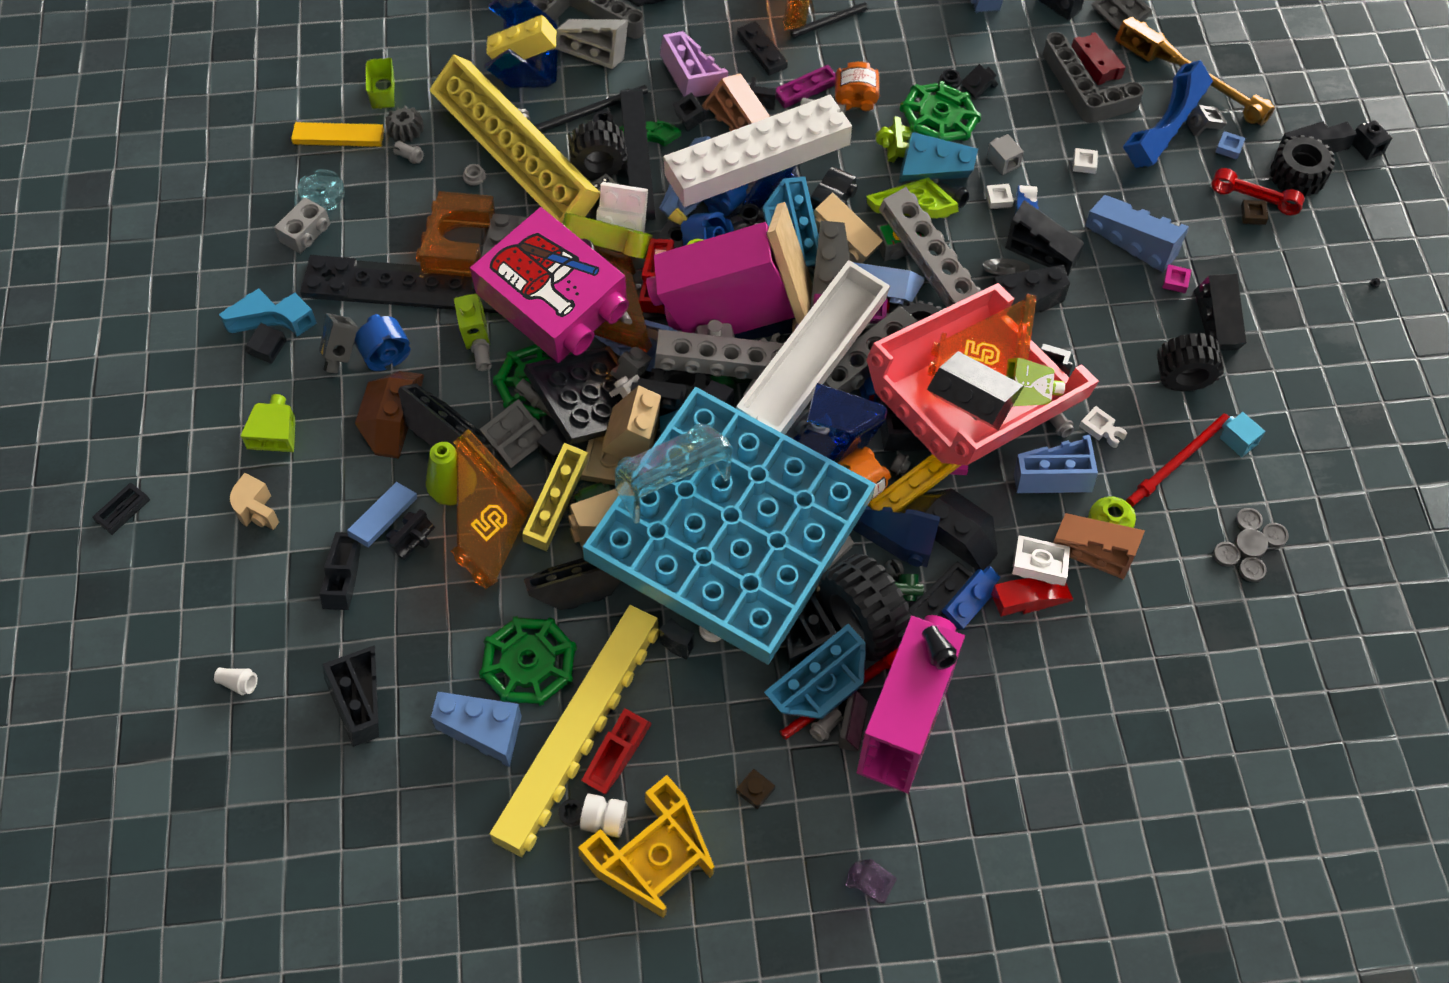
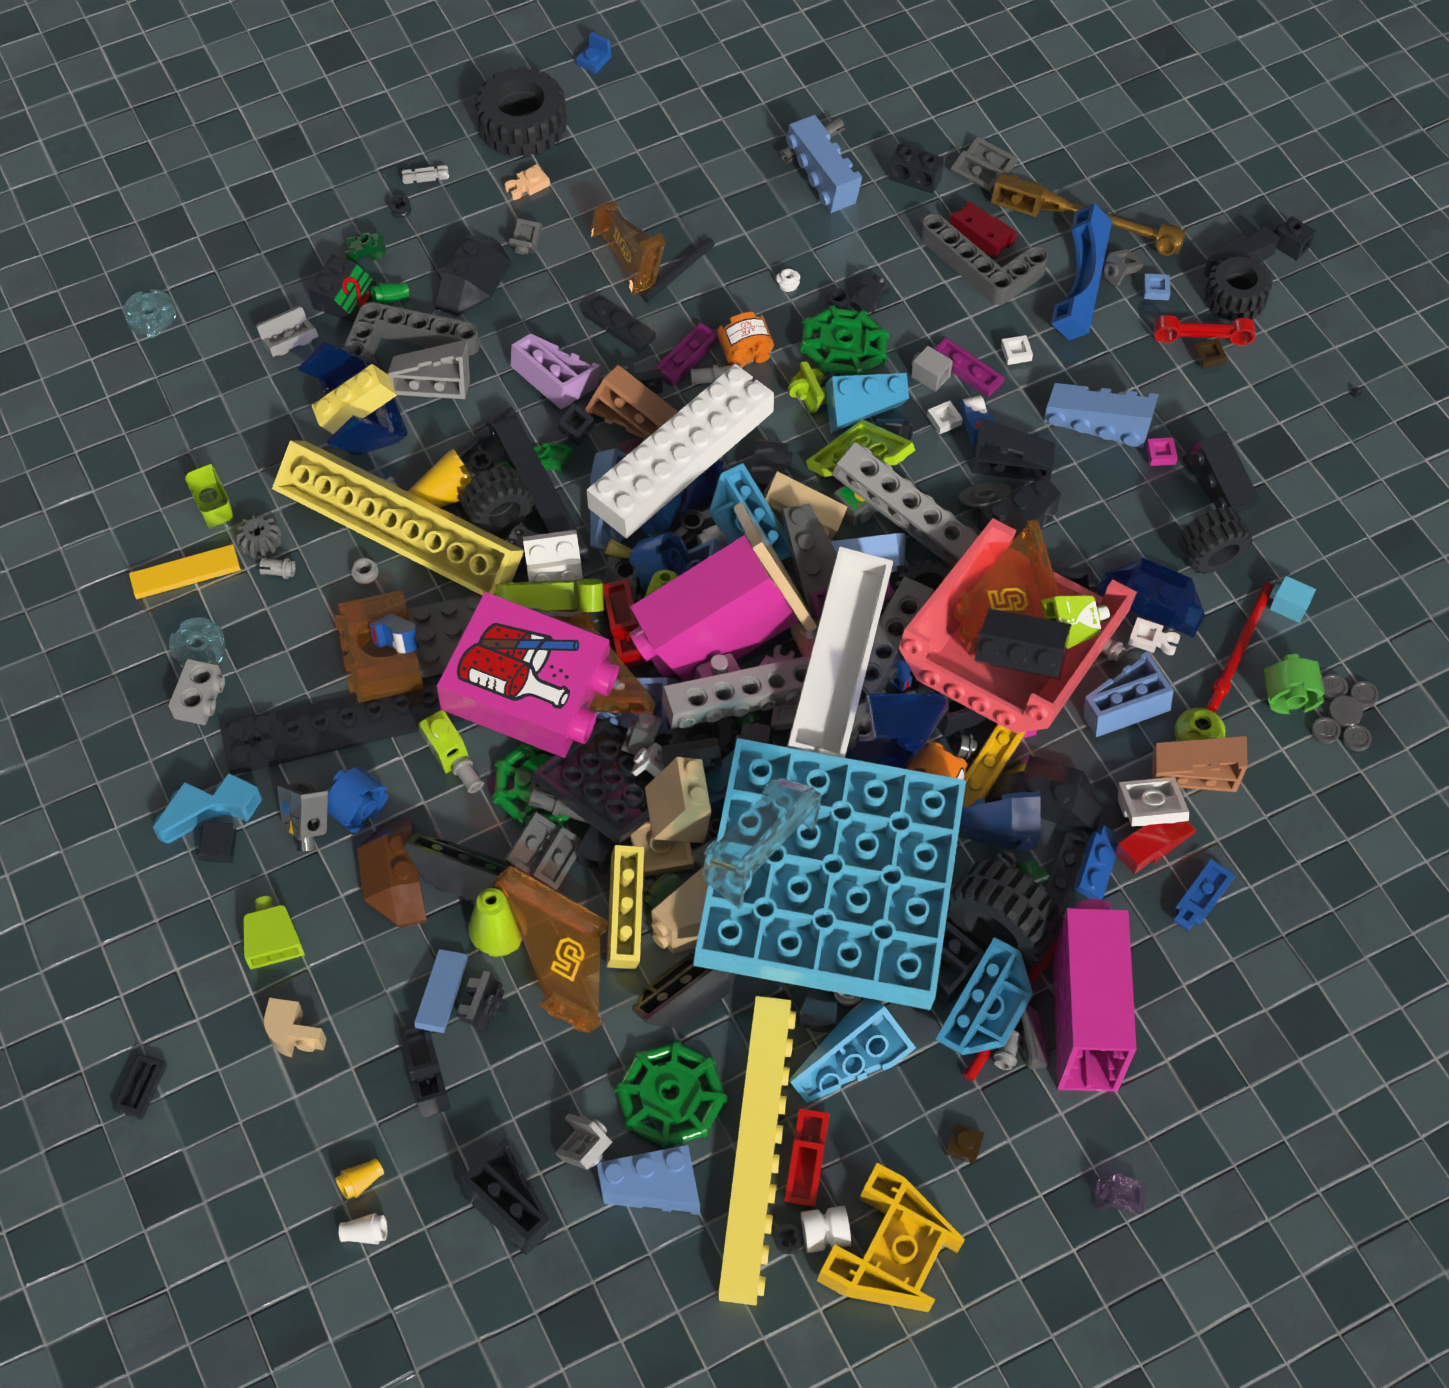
camera: 20 degrees left, 0 degrees up
black cone [922,626,957,670] -> none
none -> yellow cone [335,1158,384,1199]
none -> blue leg [369,613,420,653]
none -> yellow cone [407,449,472,508]
none -> light grey bracket [555,1114,612,1170]
none -> white plate [776,269,800,292]
none -> dark azure wedge [789,998,916,1103]
none -> magenta tile [934,337,1005,397]
none -> clear blue wedge [1097,558,1205,638]
none -> blue hinge [1173,859,1236,931]
none -> bright green brick [1263,654,1324,714]

